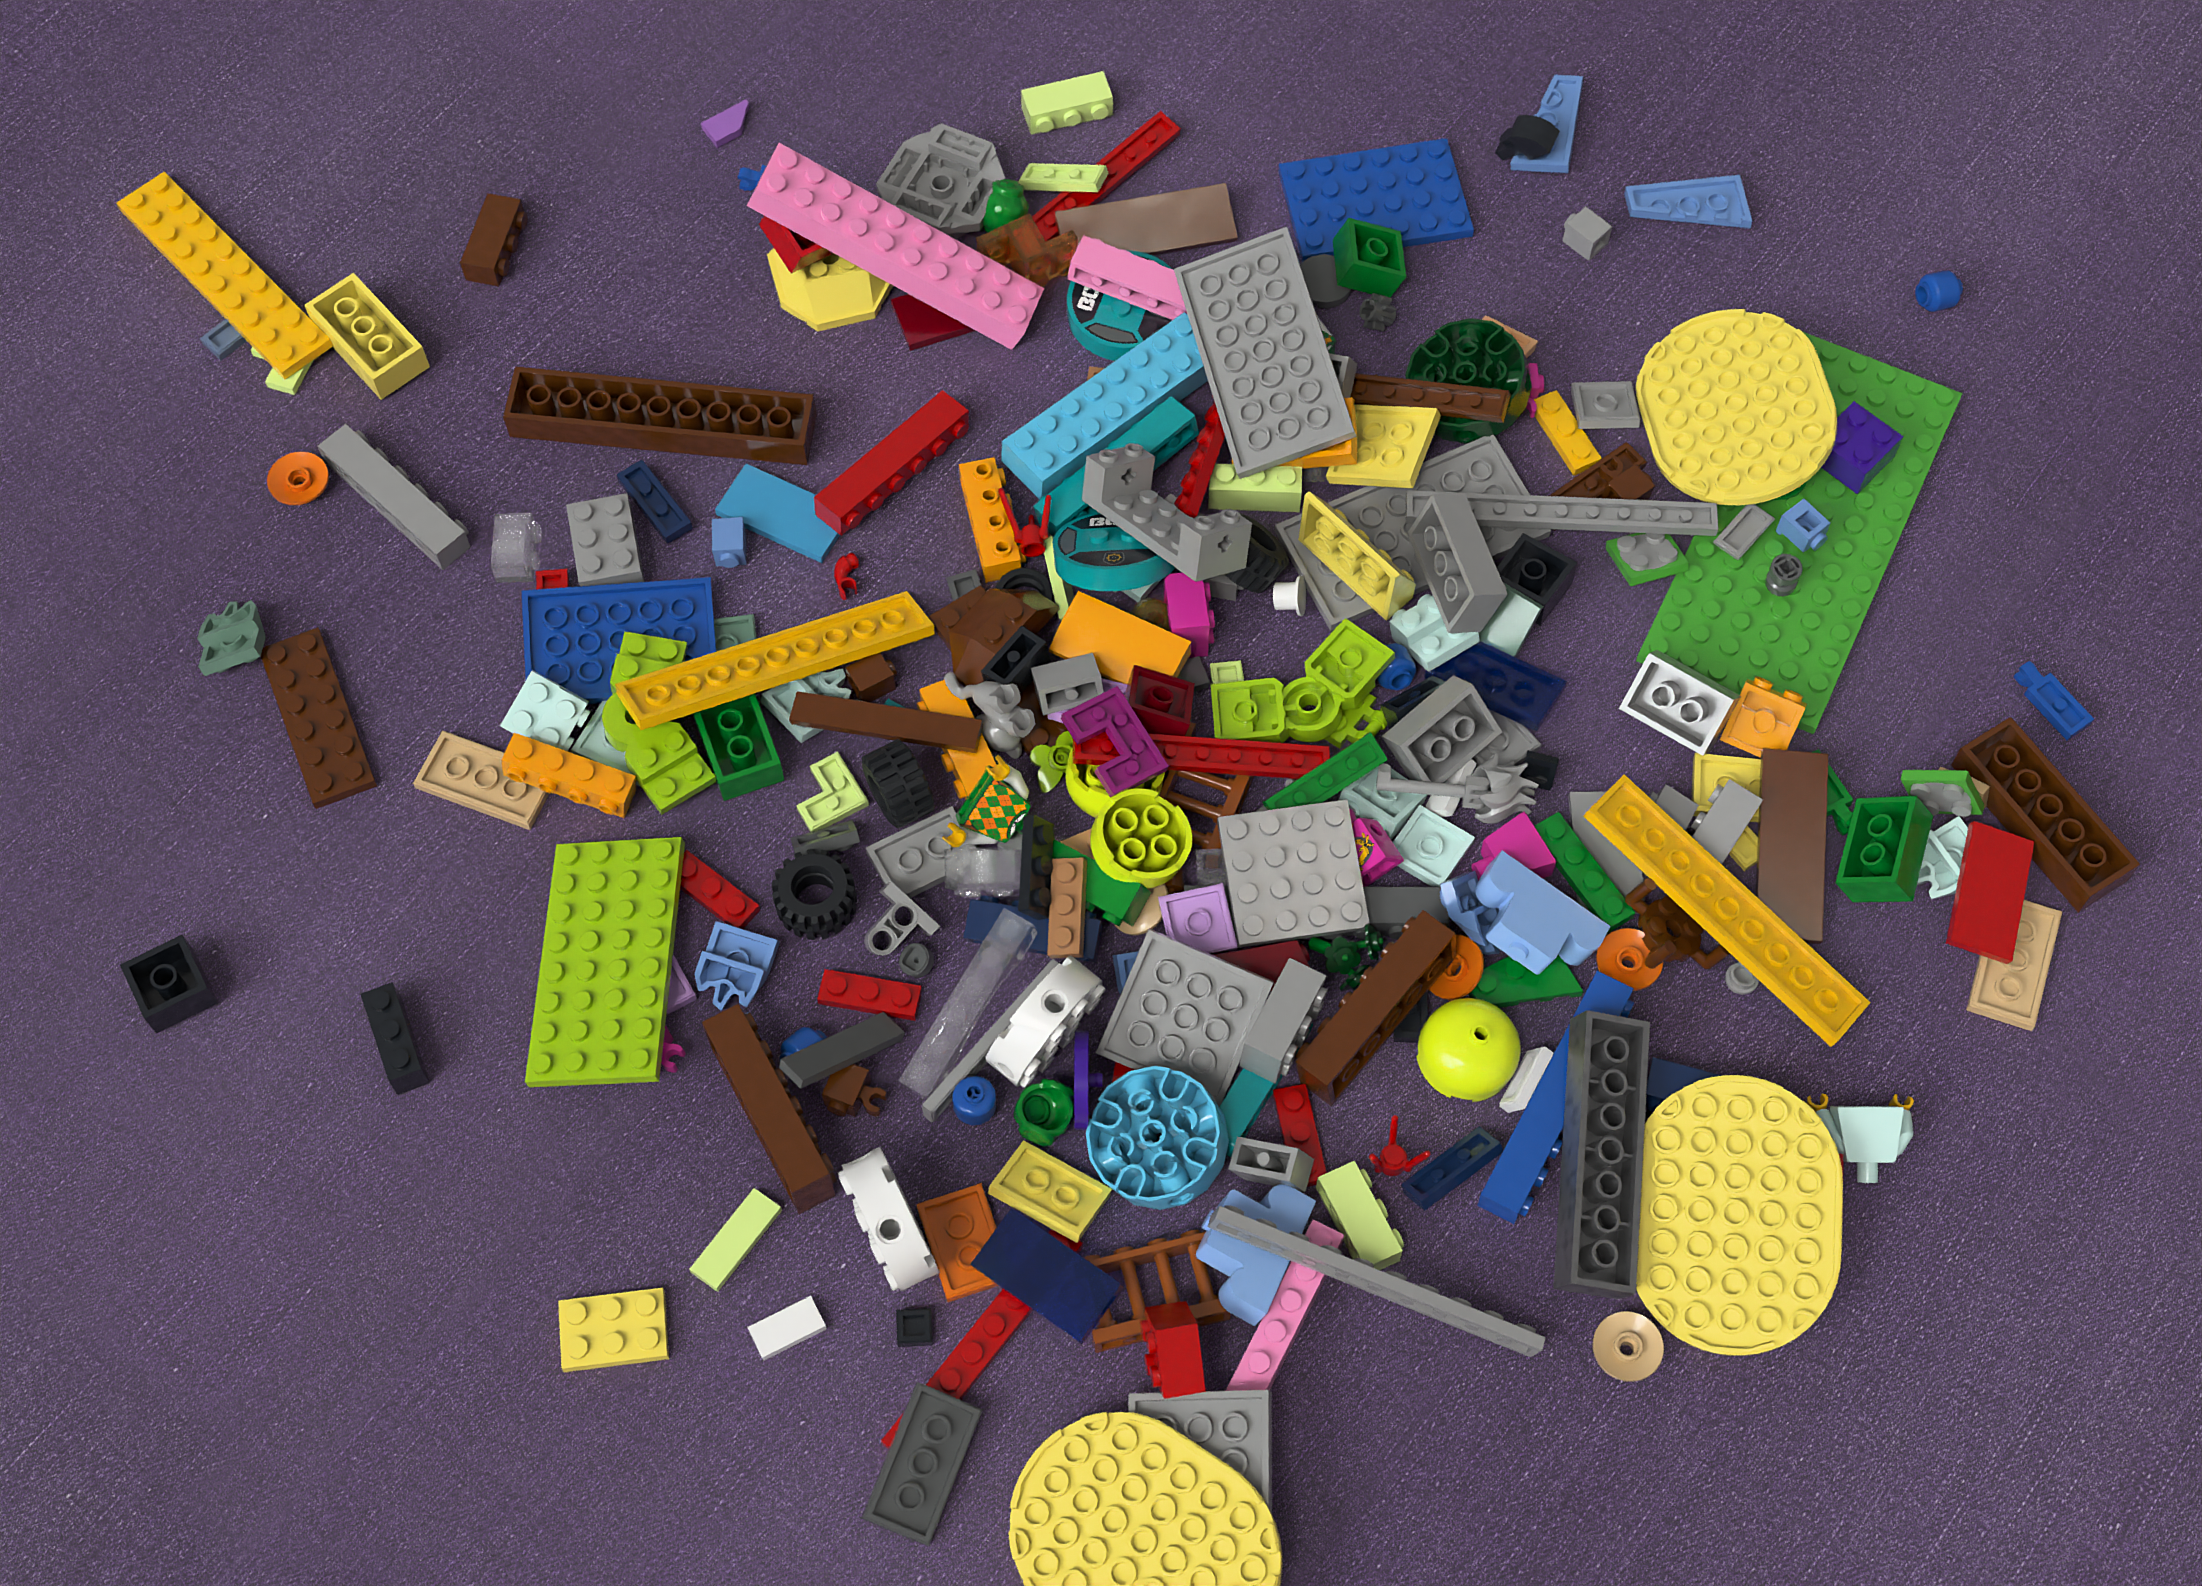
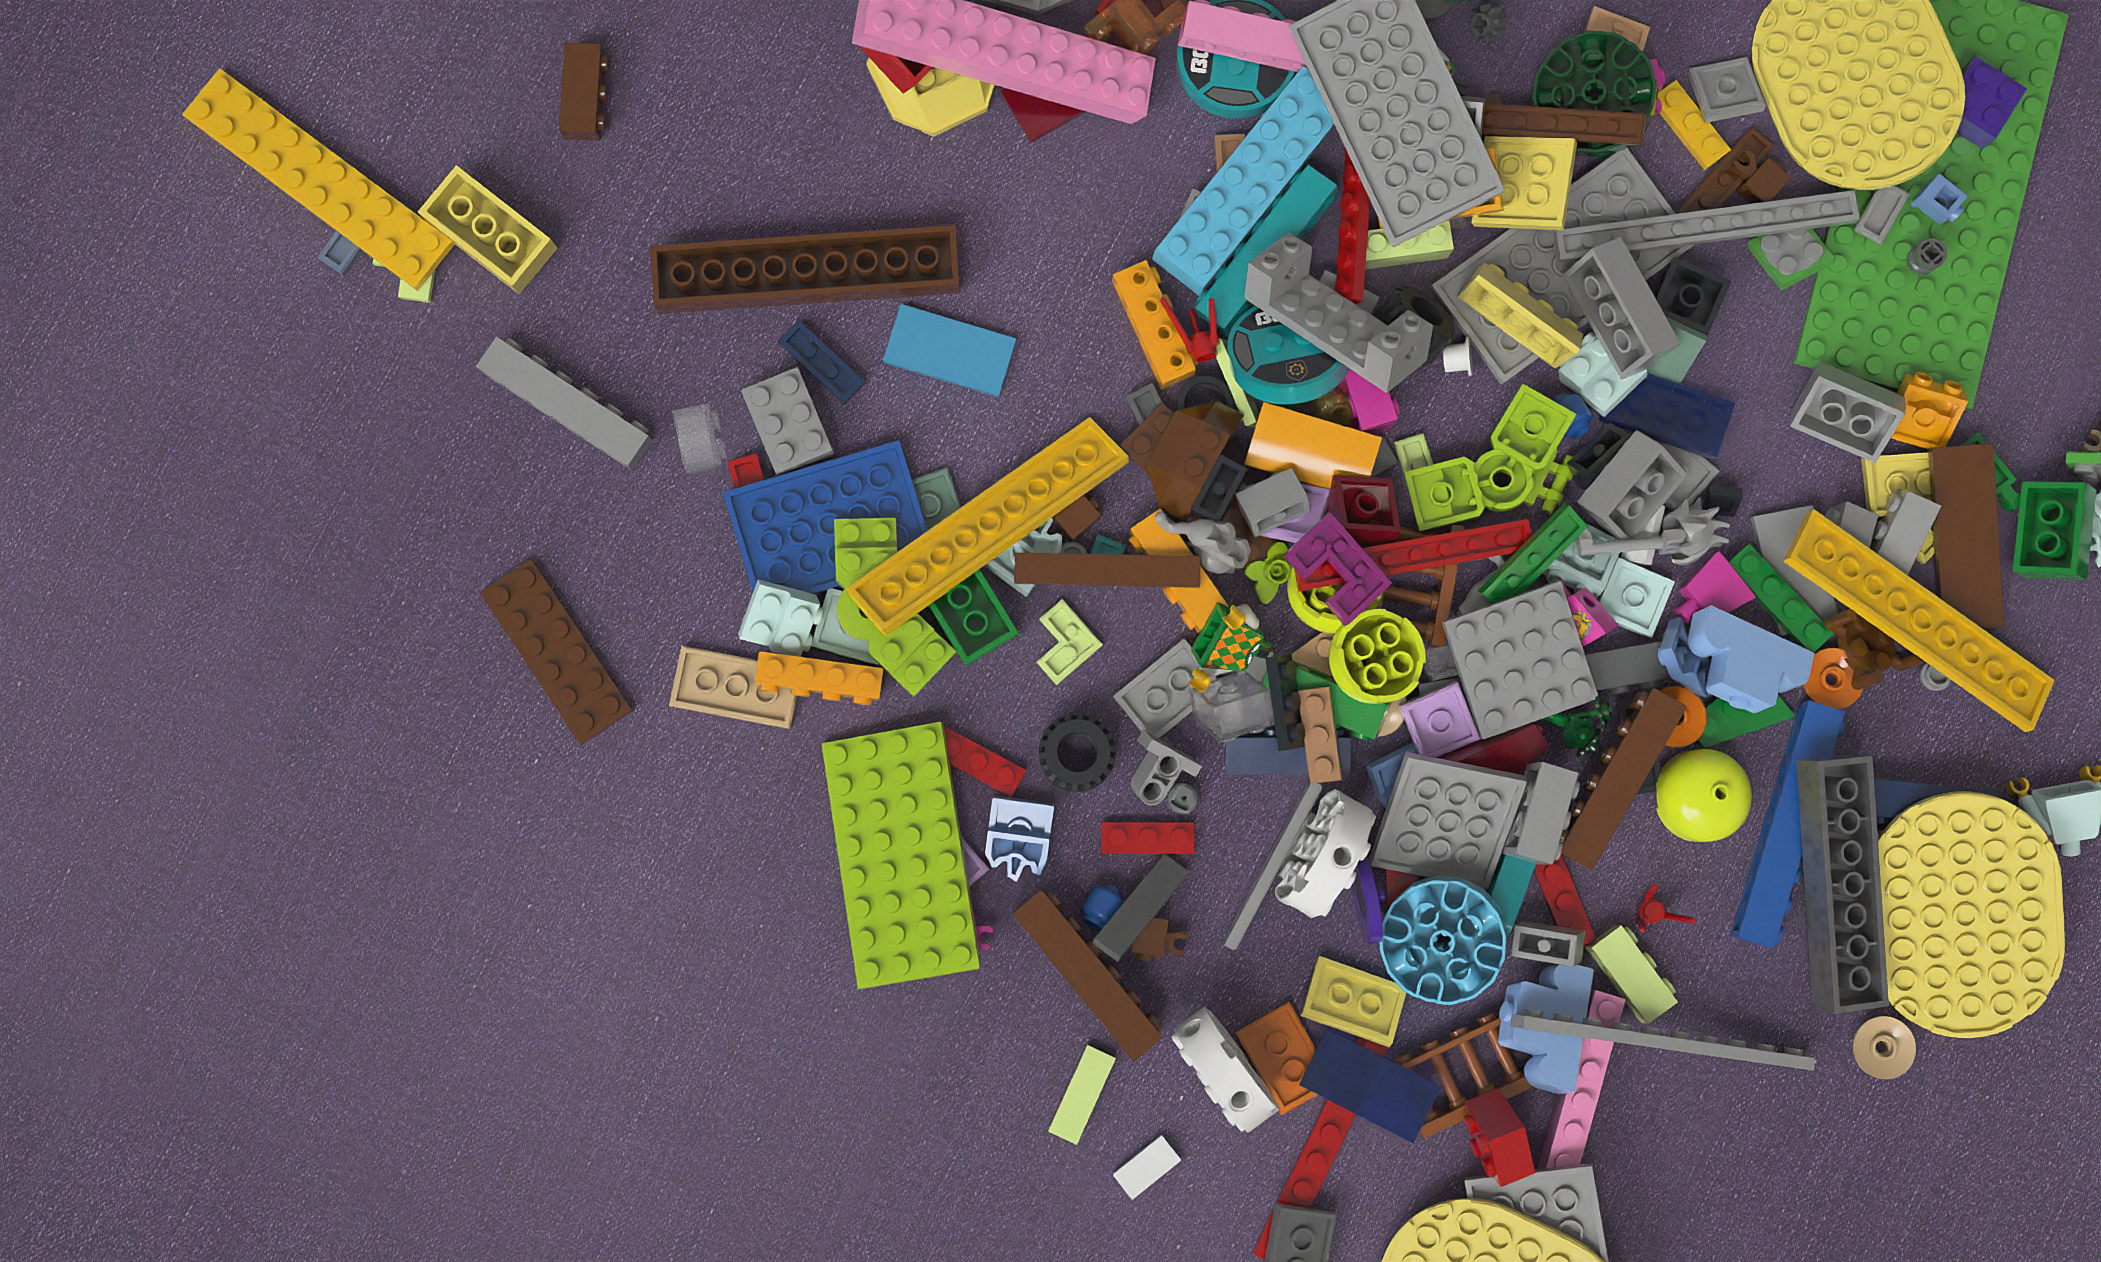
camera: 15 degrees left, 20 degrees up
black brick [120,935,218,1034] -> none
sand green plate [197,600,266,676] -> none
orange dish [267,452,329,505] -> none
black brick [360,982,430,1095] -> none
light yellow plate [558,1288,669,1372] -> none
medium blue brick [712,517,747,568] -> none
dark grey plate [790,820,860,855] -> none
red brick [814,390,969,536] -> none
red arm [834,553,859,600] -> none
black tyre [862,739,934,829] -> none
black tile [896,1308,933,1347] -> none
clear arch [898,908,1038,1100] -> none
blue head [952,1076,997,1126] -> none
green hair [1014,1078,1074,1147] -> none
dark blue plate [1401,1126,1503,1211] -> none
white tile [1499,1046,1554,1113] -> none

